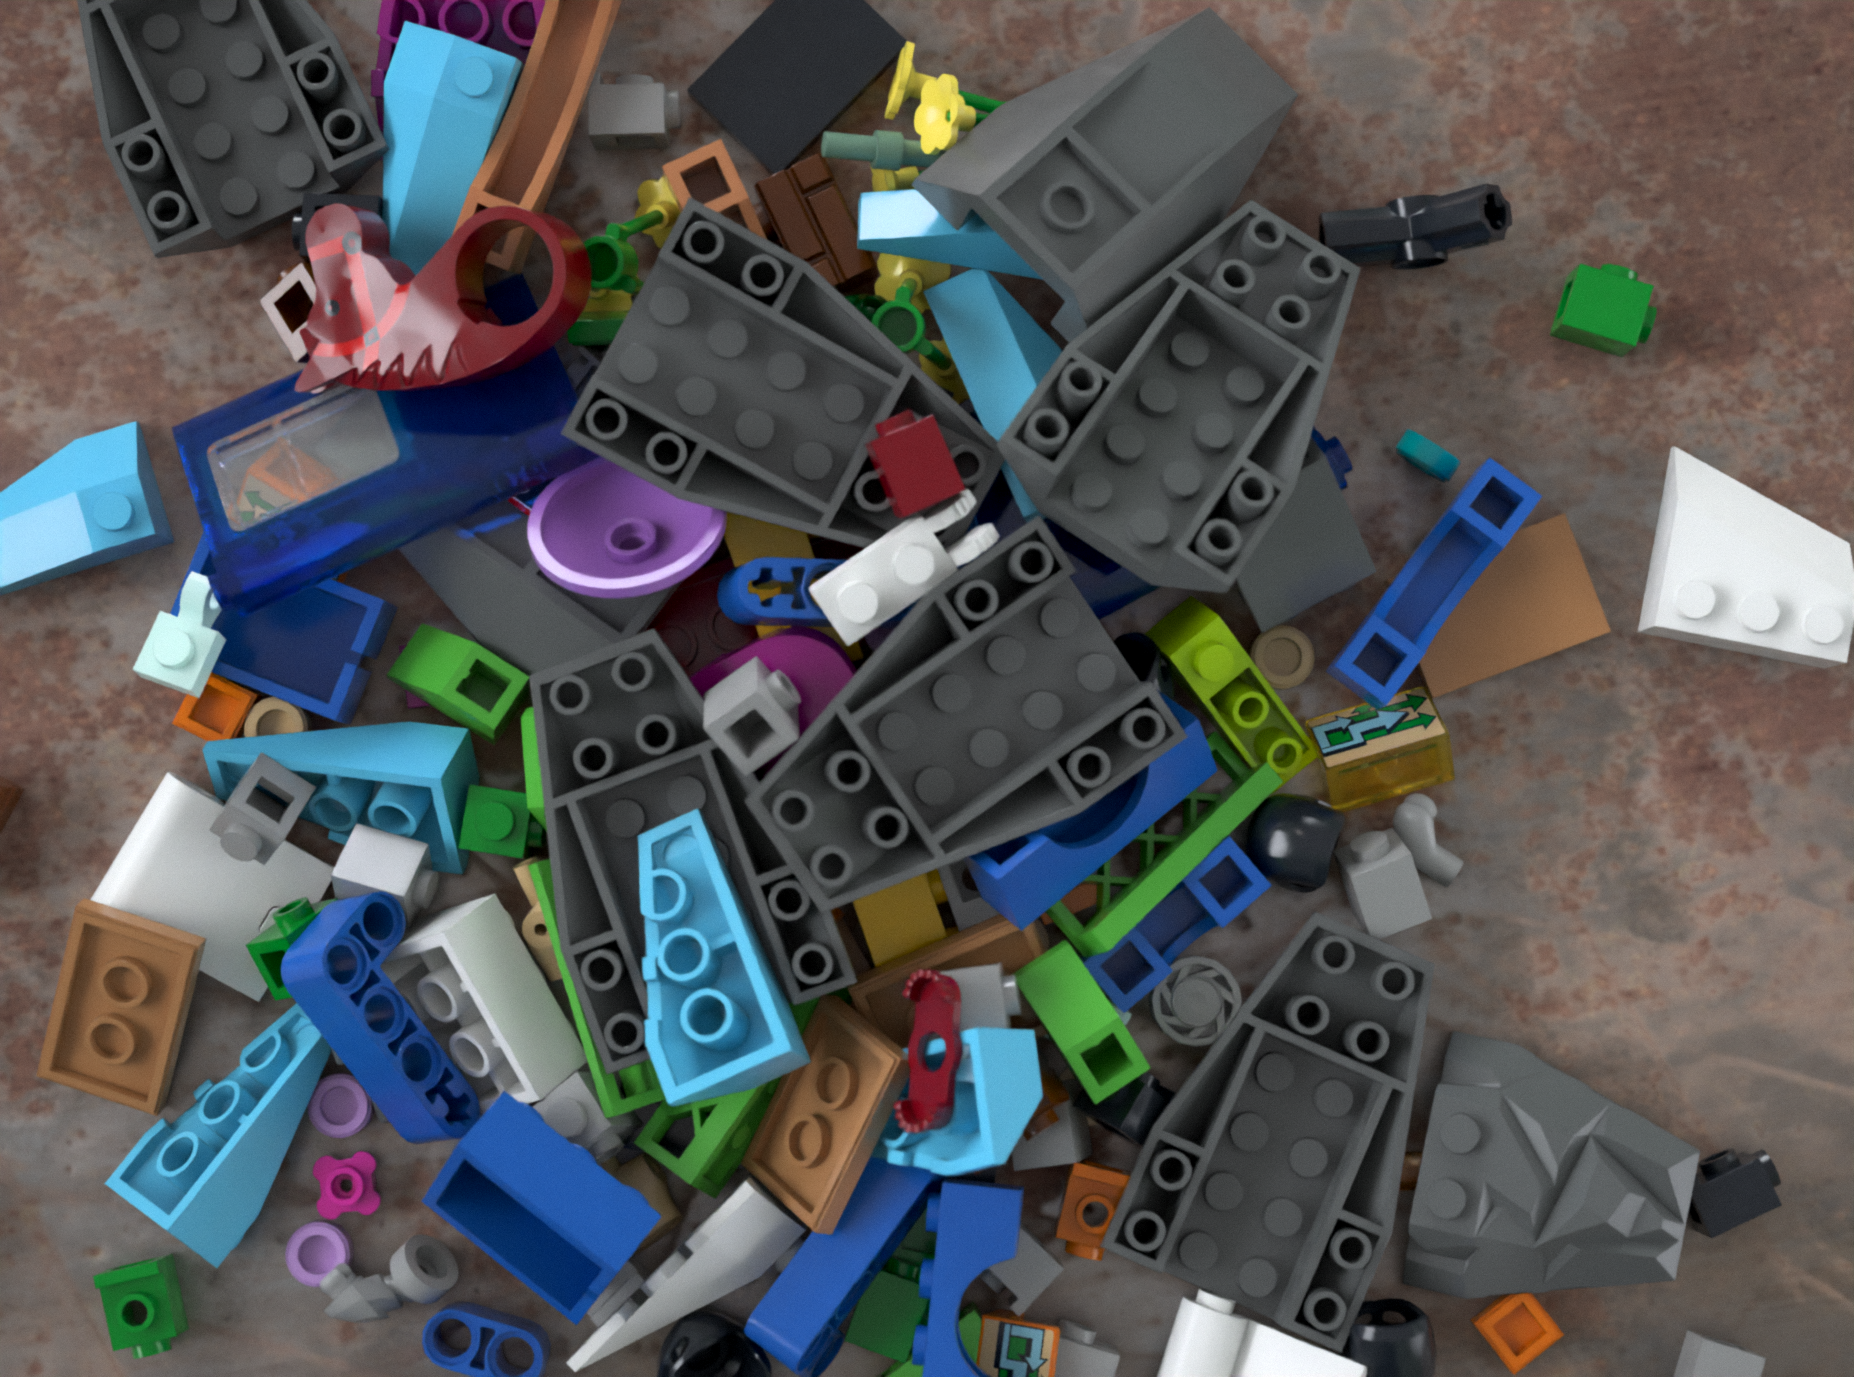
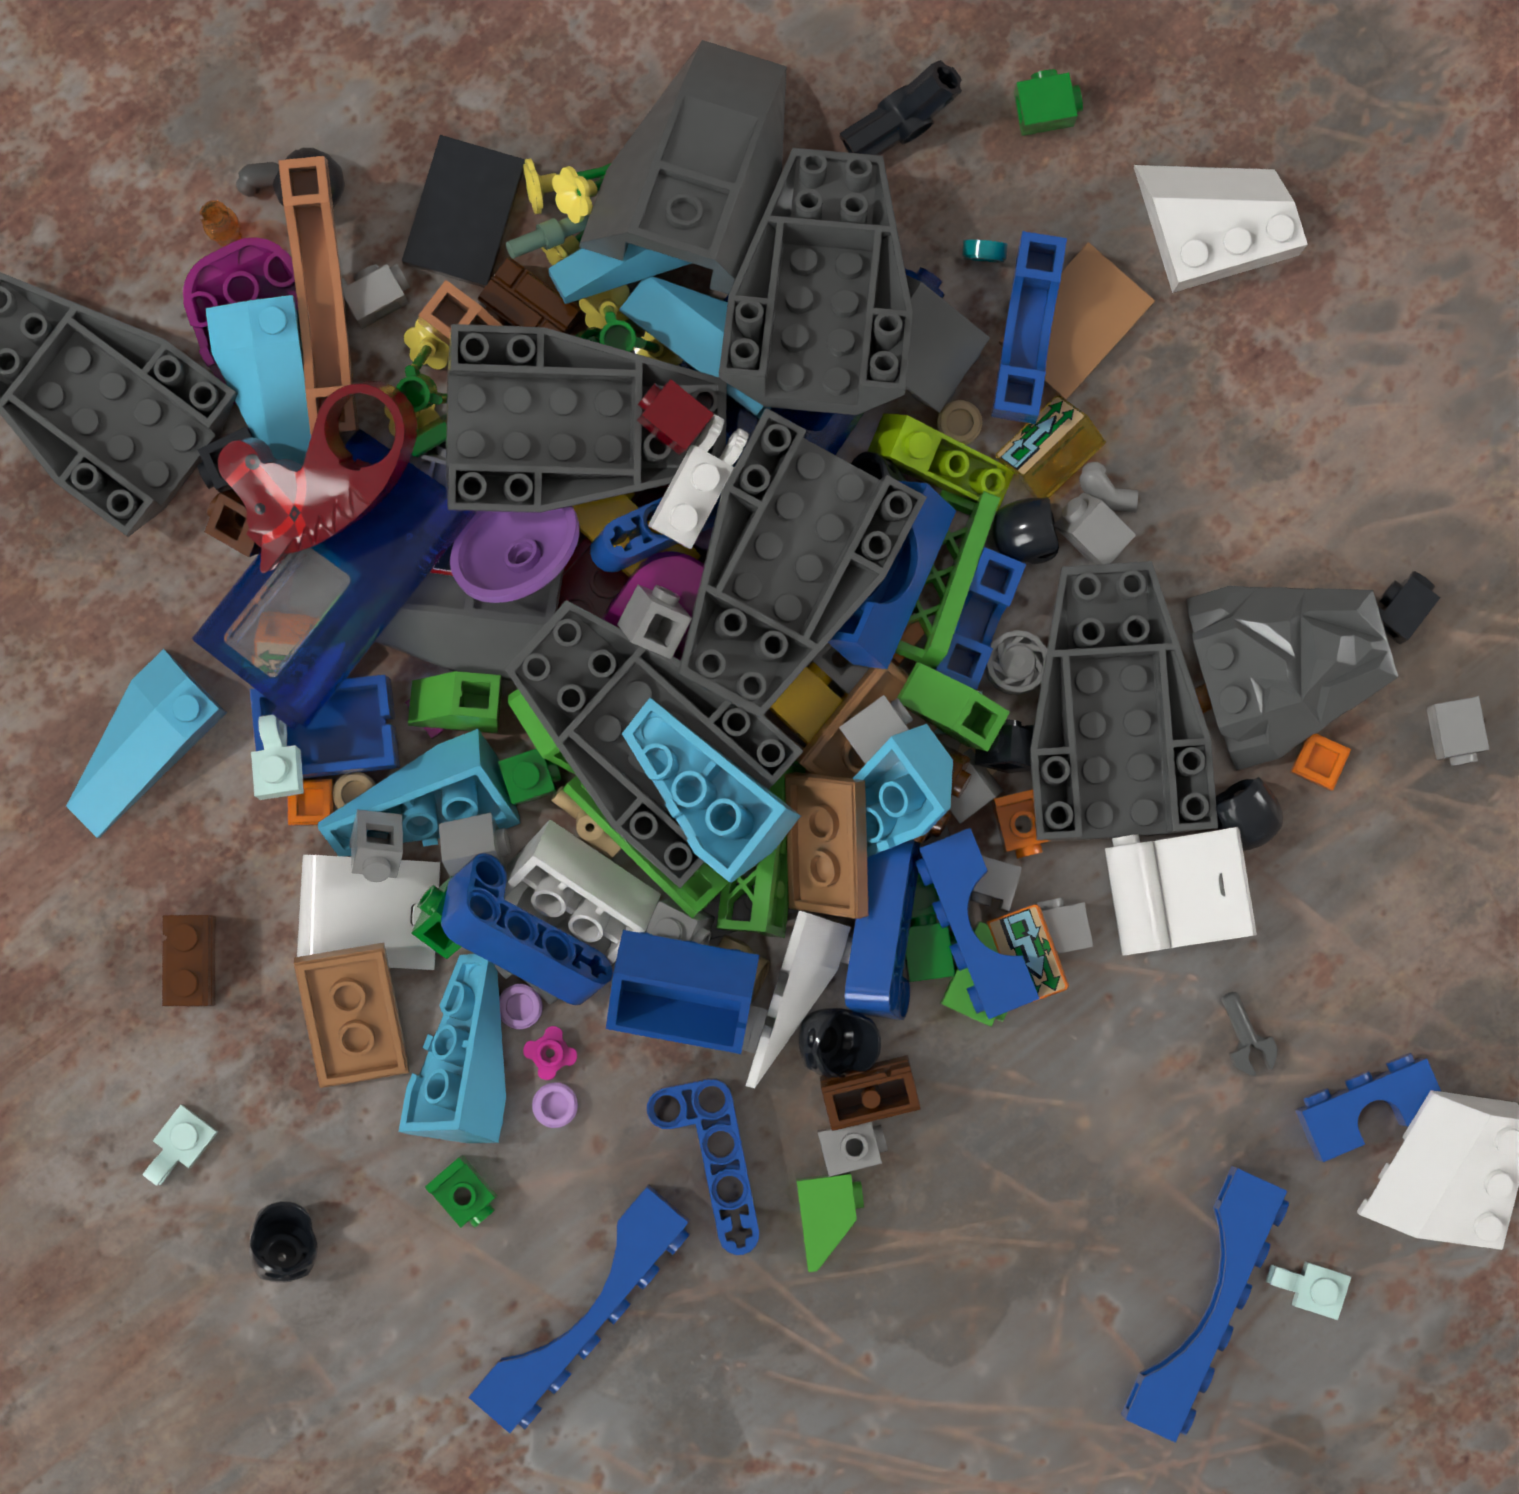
camera: 30 degrees left, 0 degrees up
light grey arm [320,1234,459,1323] -> none
dark red piece [894,969,962,1134] -> none

